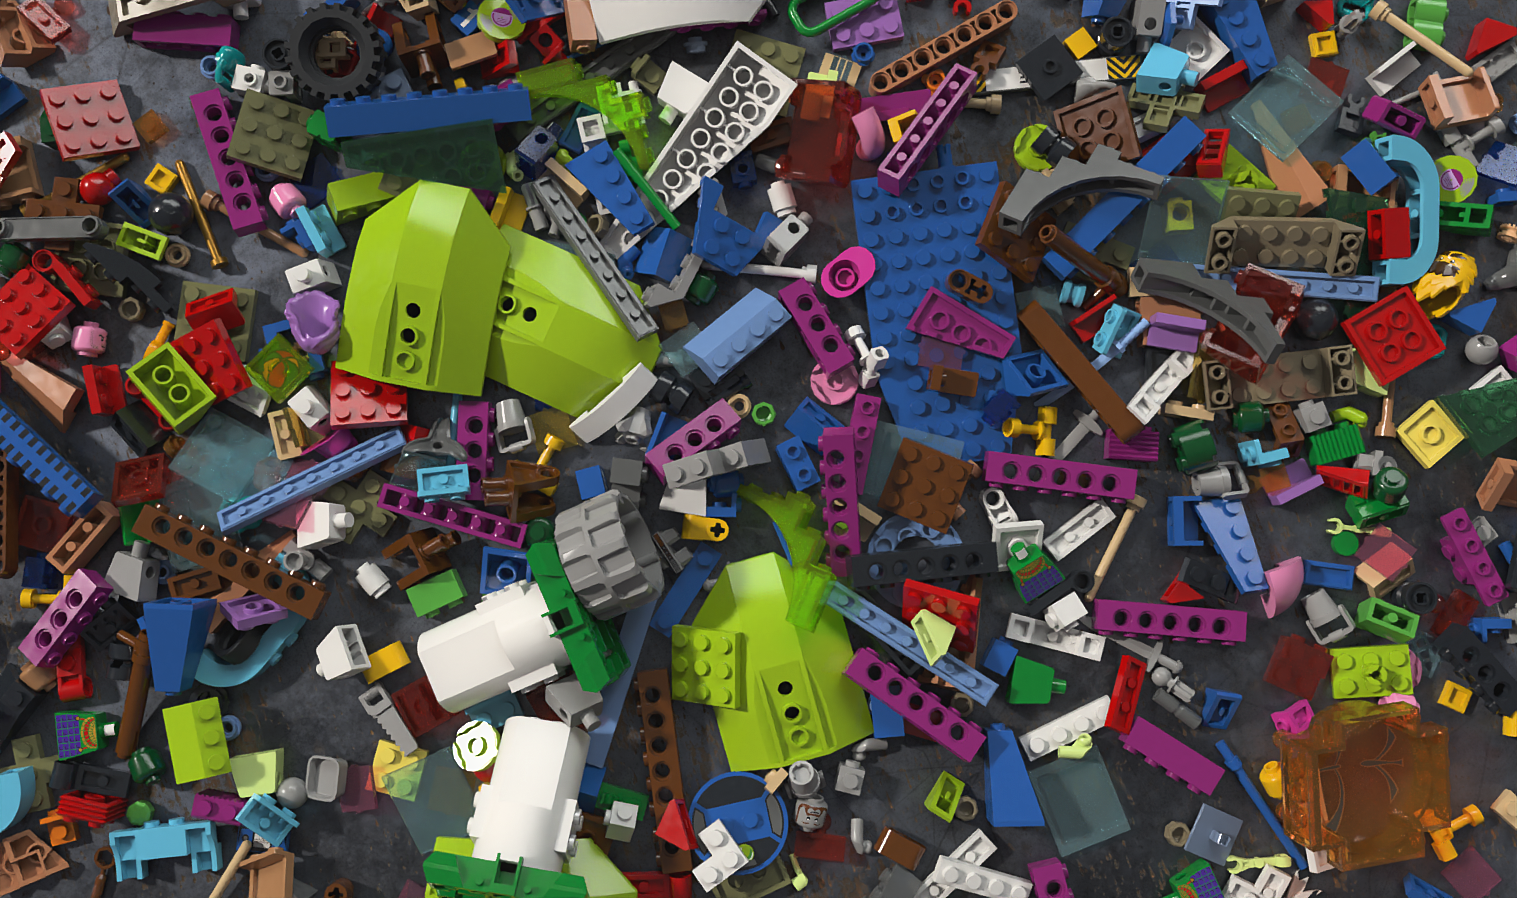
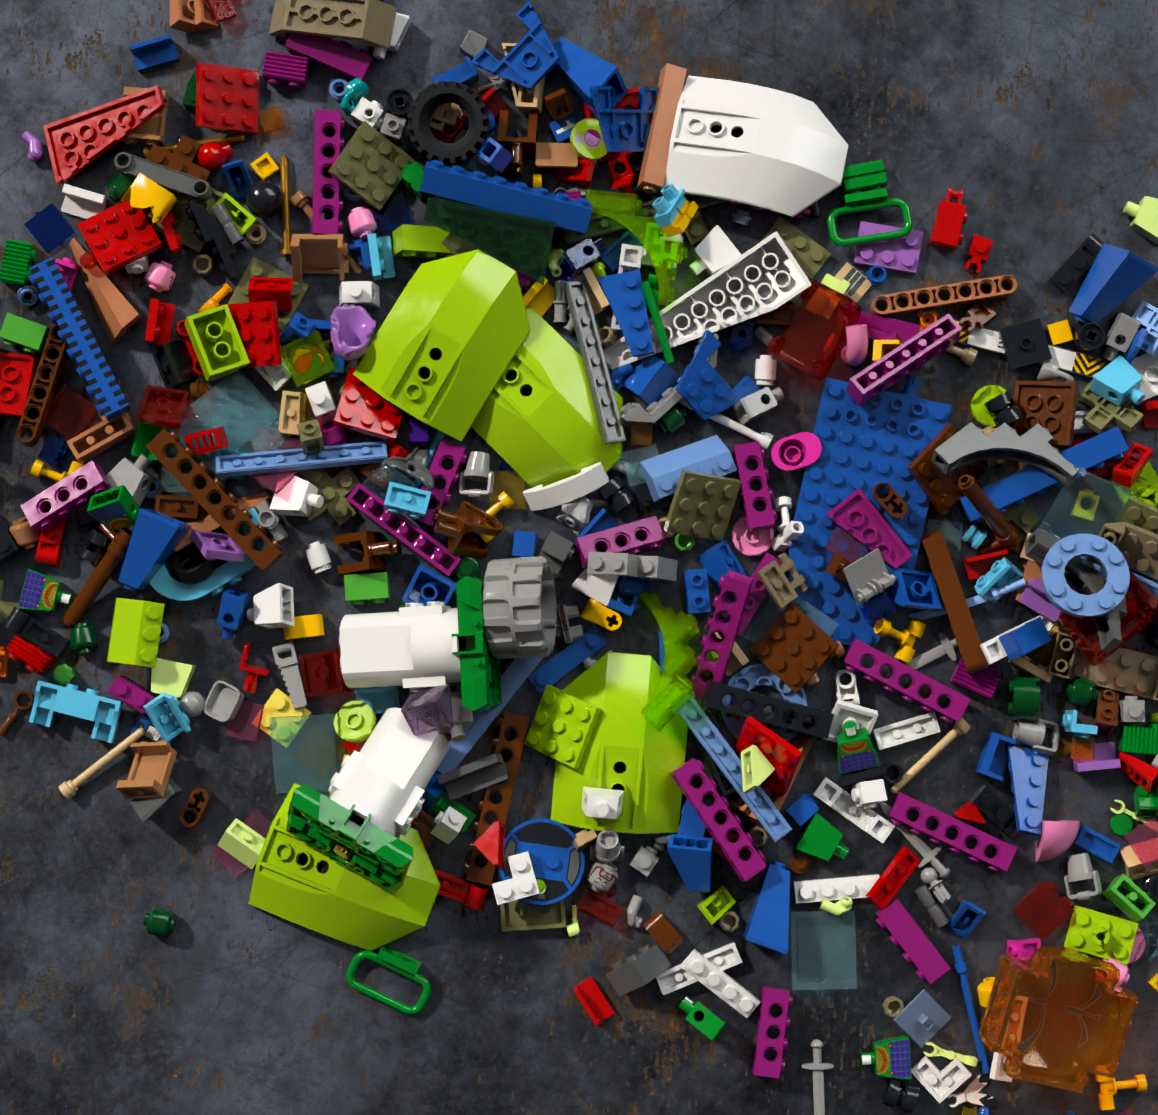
camera: 25 degrees right, 0 degrees up
none -> green torso [87,485,140,532]
none -> yellow piece [121,173,177,225]
none -> red slope [184,426,229,455]
none -> dark grey piece [212,203,244,246]
none -> blue torso [216,588,251,640]
none -> red bracket [239,643,271,693]
none -> magenta brick [262,51,310,89]
none -> blue bracket [280,311,314,343]
none -> medium nougat panel [290,234,349,281]
none -> olive bracket [297,419,325,455]
none -> clear purple slope [401,684,454,736]
none -> dark purple leg [407,415,430,444]
none -> dark grey panel [437,754,509,801]
none -> blue brick [476,136,514,173]
none -> white torso [581,787,624,819]
none -> medium azure hips [652,183,699,238]
none -> olive plate [663,469,742,541]
none -> blue slope [667,834,713,893]
none -> dark tan plate [756,552,808,608]
none -> reddish brown plate [789,852,811,873]
none -> light grey hinge [843,548,896,606]
none -> blue panel [999,617,1052,660]
none -> medium blue plate [1041,533,1130,618]

